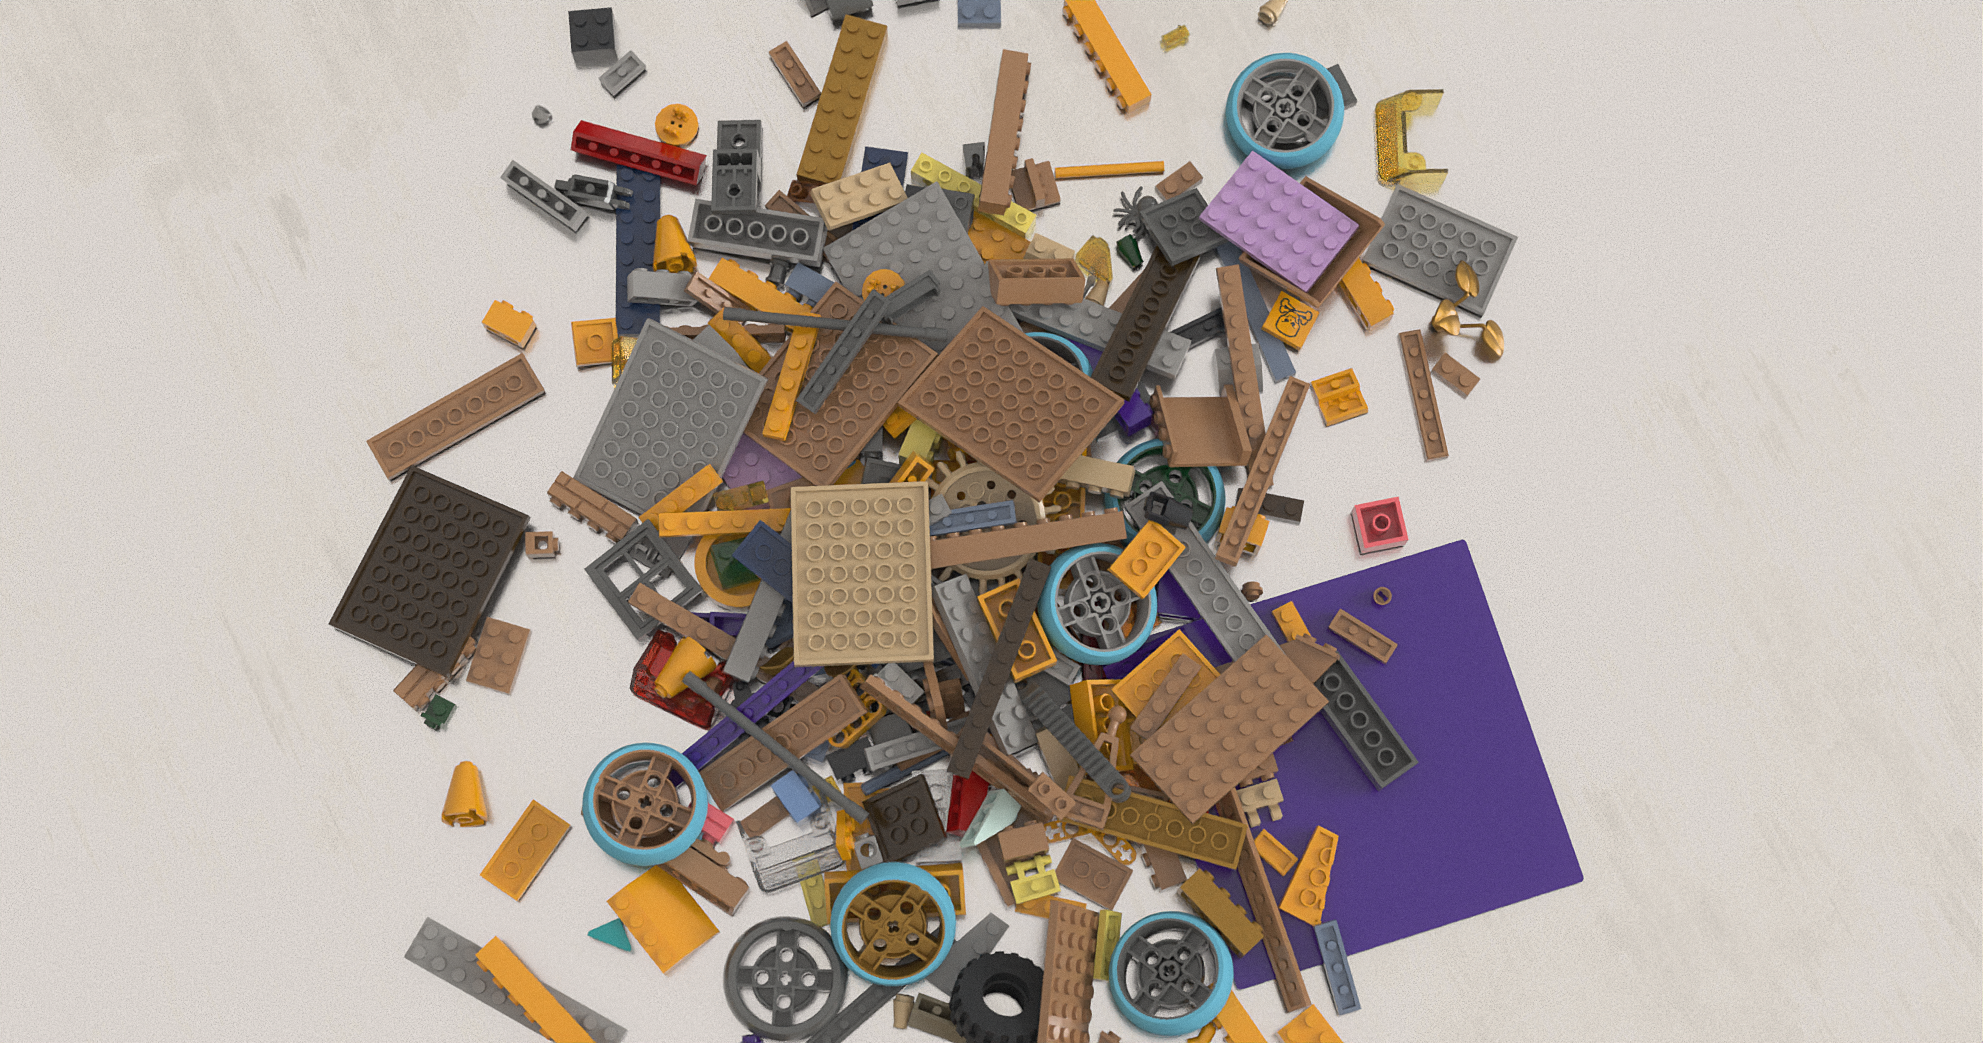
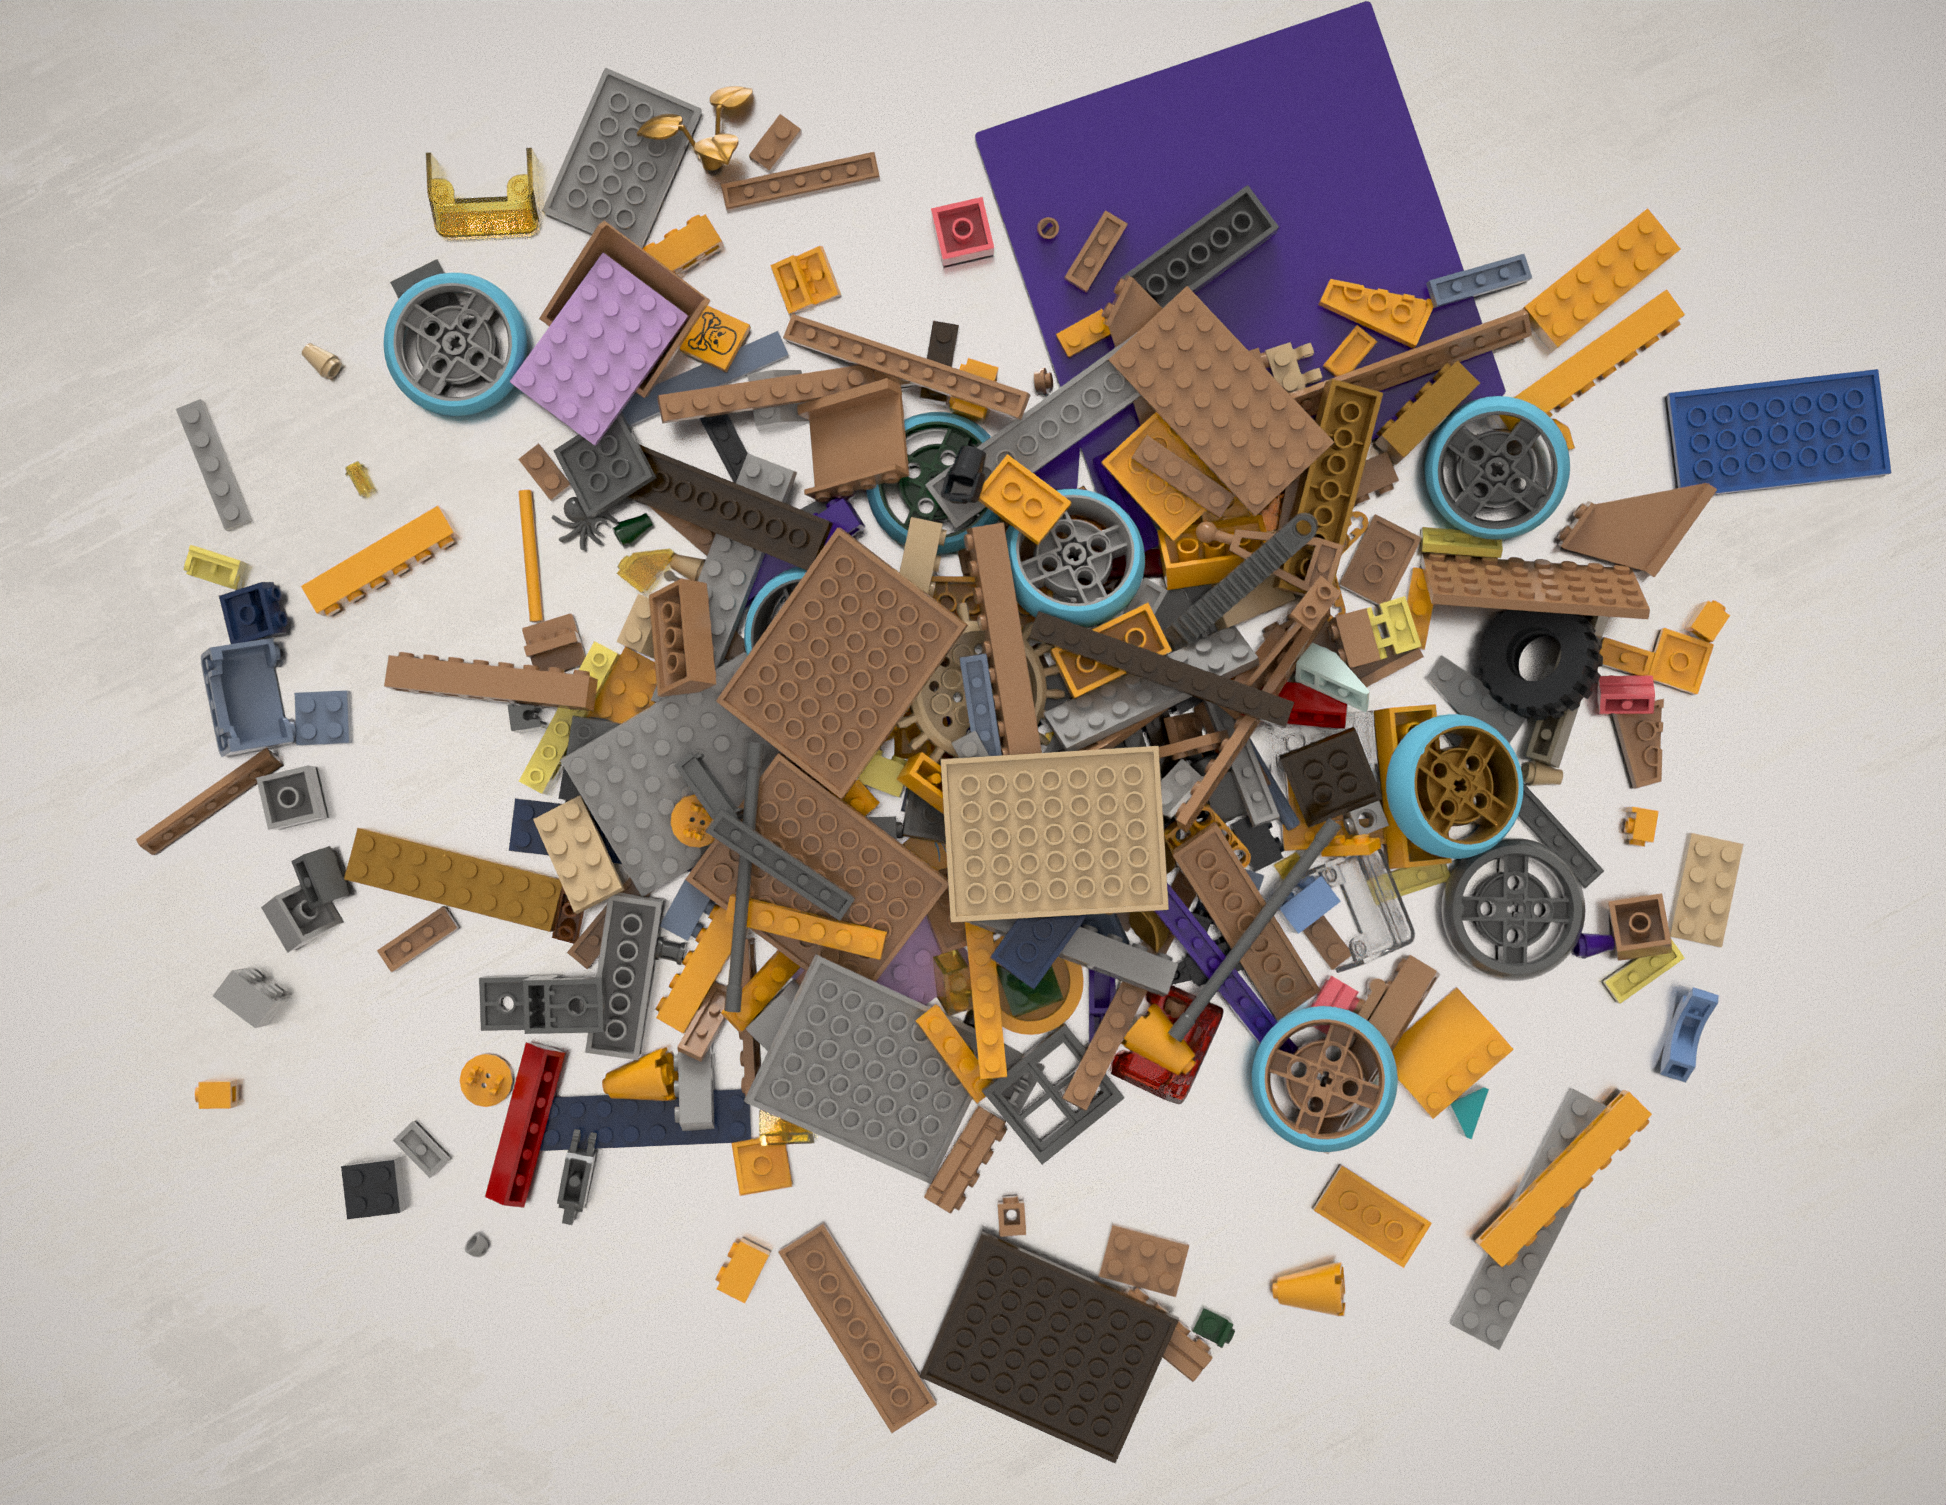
camera: 85 degrees left, 10 degrees up
light grey brick [500,160,588,232] -> none

